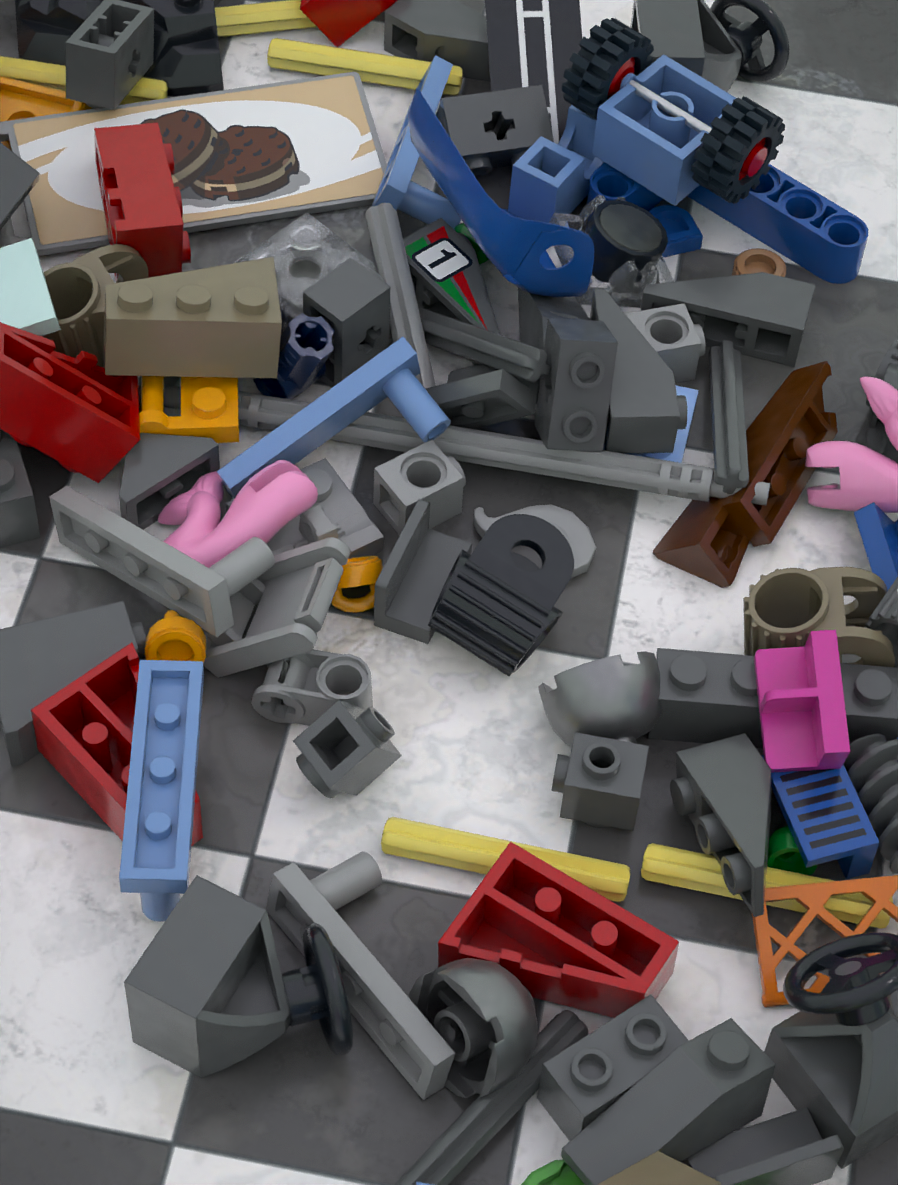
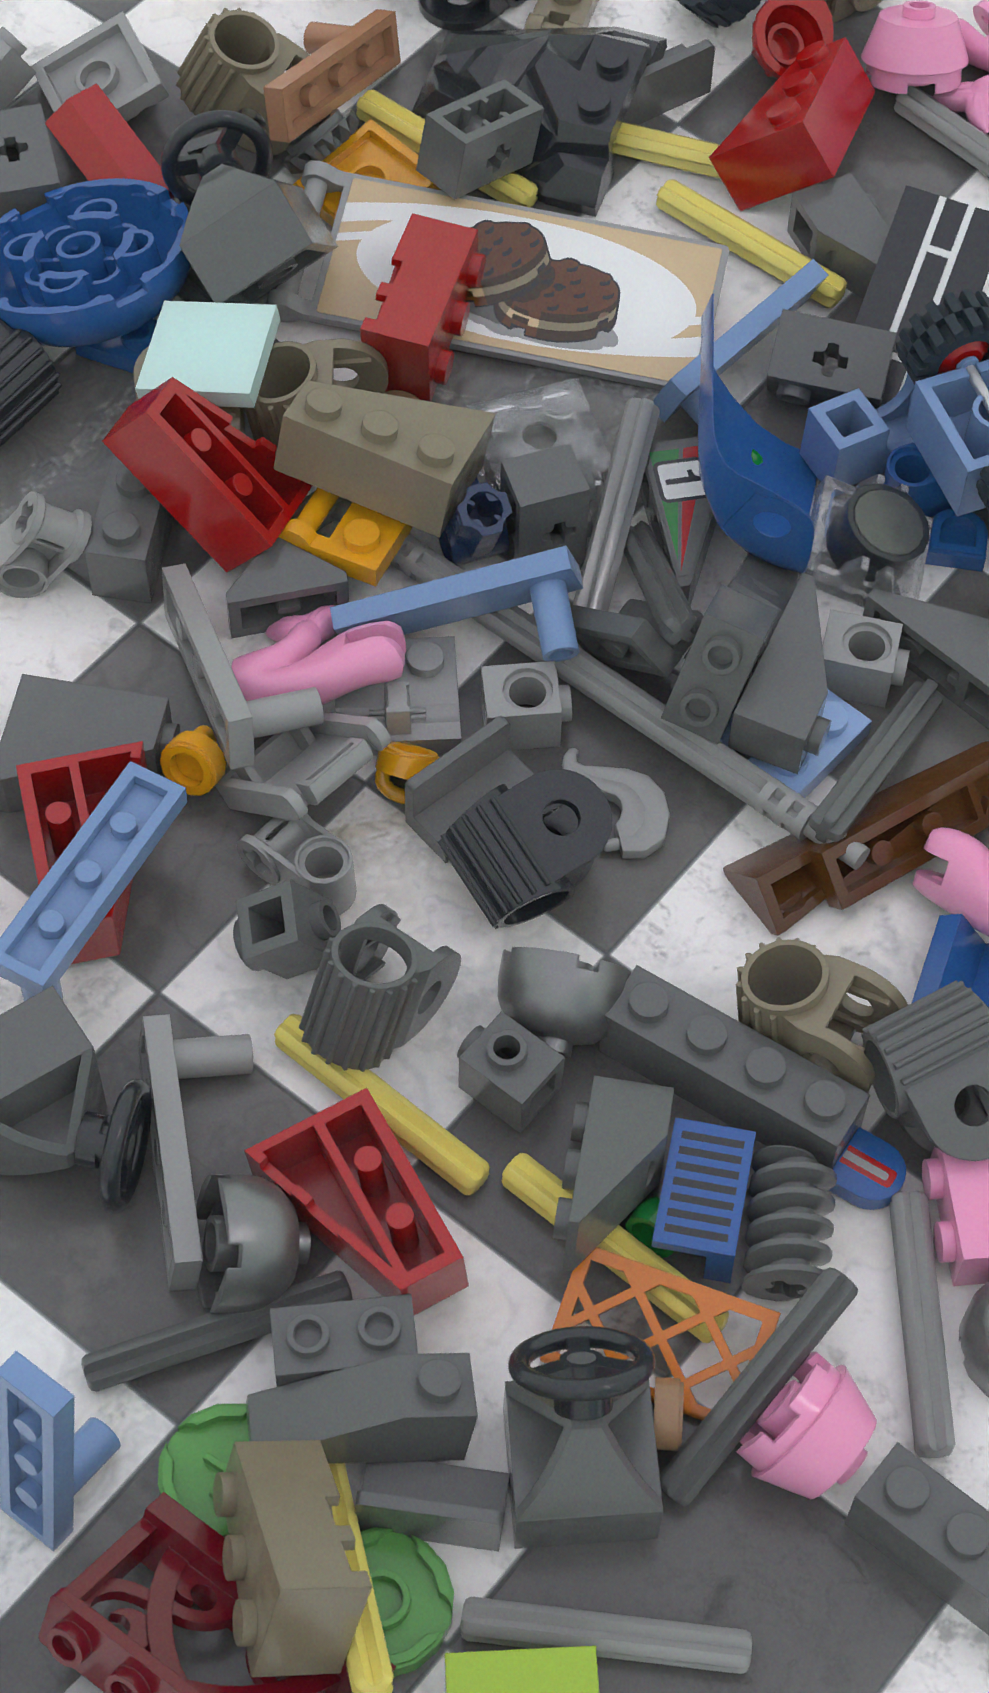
camera: 30 degrees right, 5 degrees up
dark pink panel [754,630,850,773] -> none
none -> dark grey piece [299,904,461,1072]

